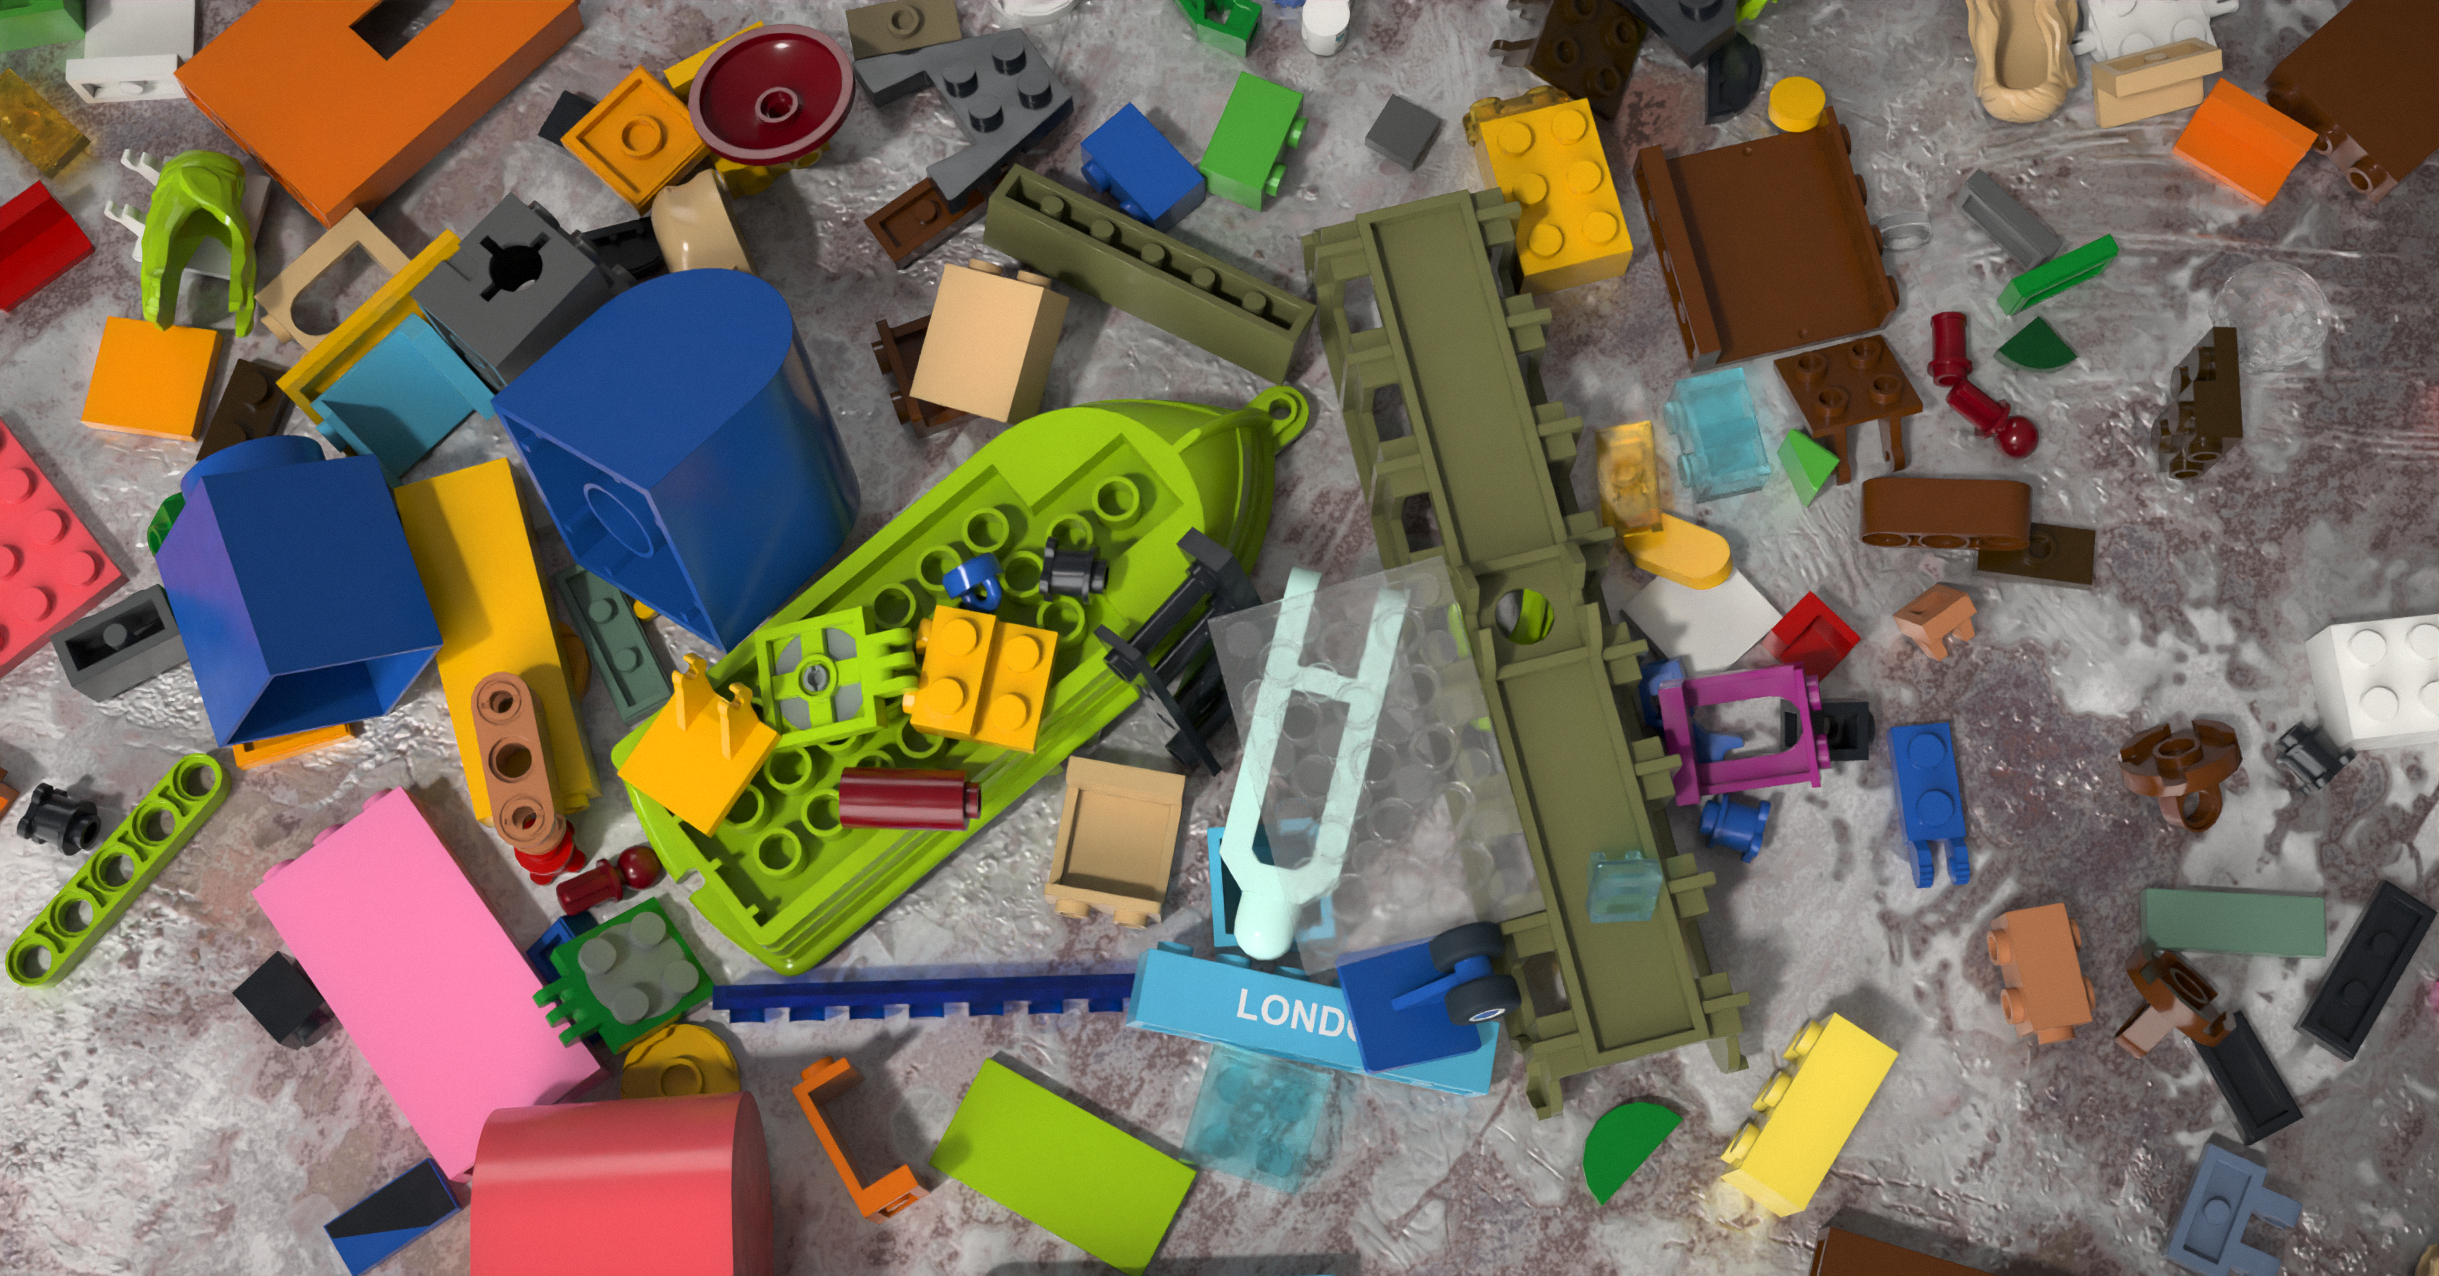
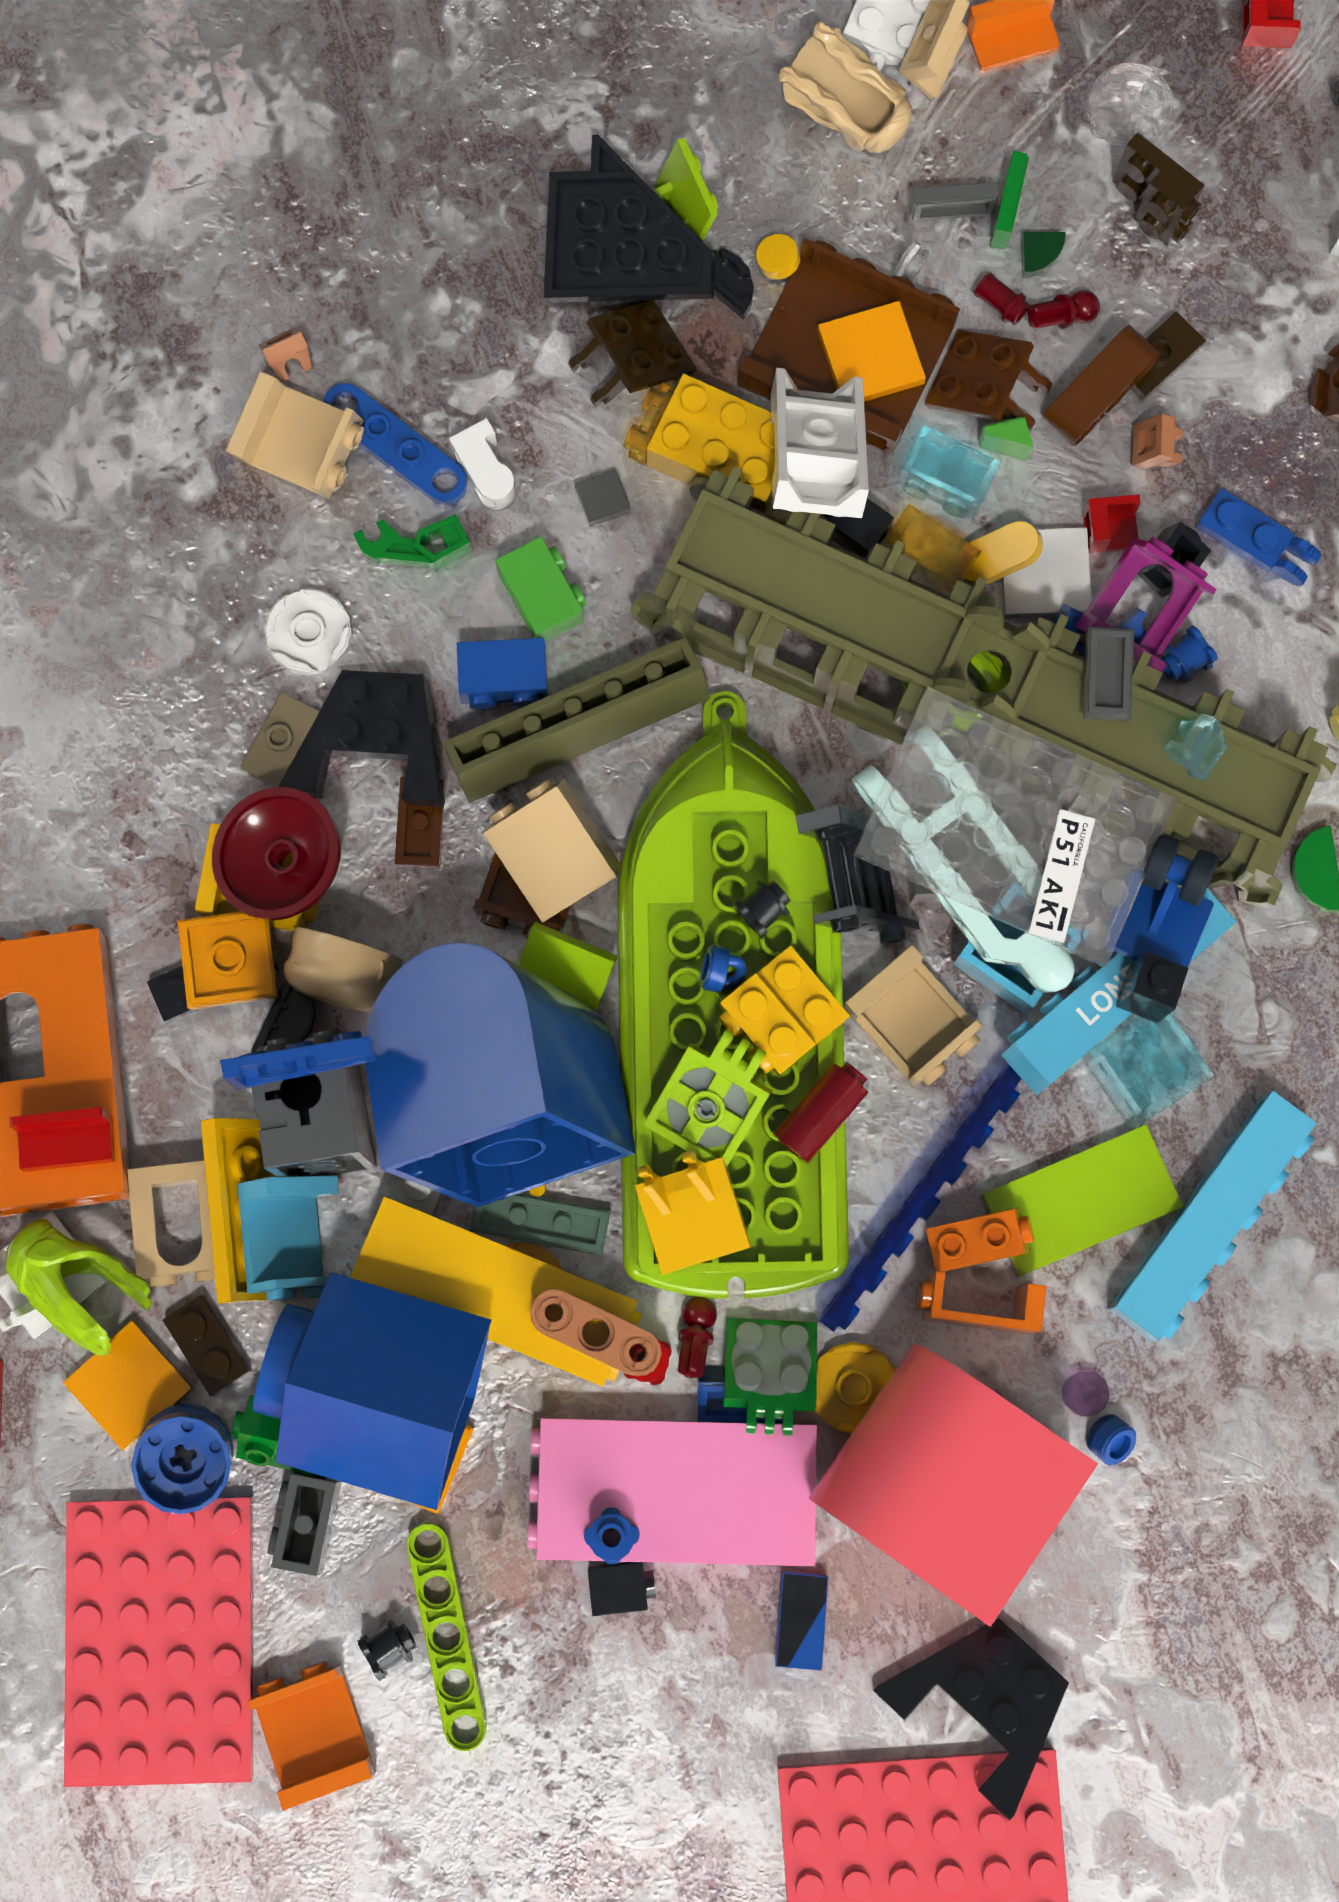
camera: 55 degrees left, 5 degrees up
none -> red panel [9,1107,115,1172]
none -> blue wheel [131,1403,234,1515]
none -> blue wing [220,1031,378,1090]
none -> lime tile [518,922,618,1012]
none -> blue brick [584,1507,640,1564]
none -> white piece [771,368,869,518]
none -> light orange tile [817,301,926,402]
none -> black brick [823,498,895,559]
none -> orange brick [926,1207,1035,1272]
none -> white sticker [1029,809,1095,943]
none -> dark grey tile [1083,627,1134,722]
none -> black brick [1116,951,1189,1023]

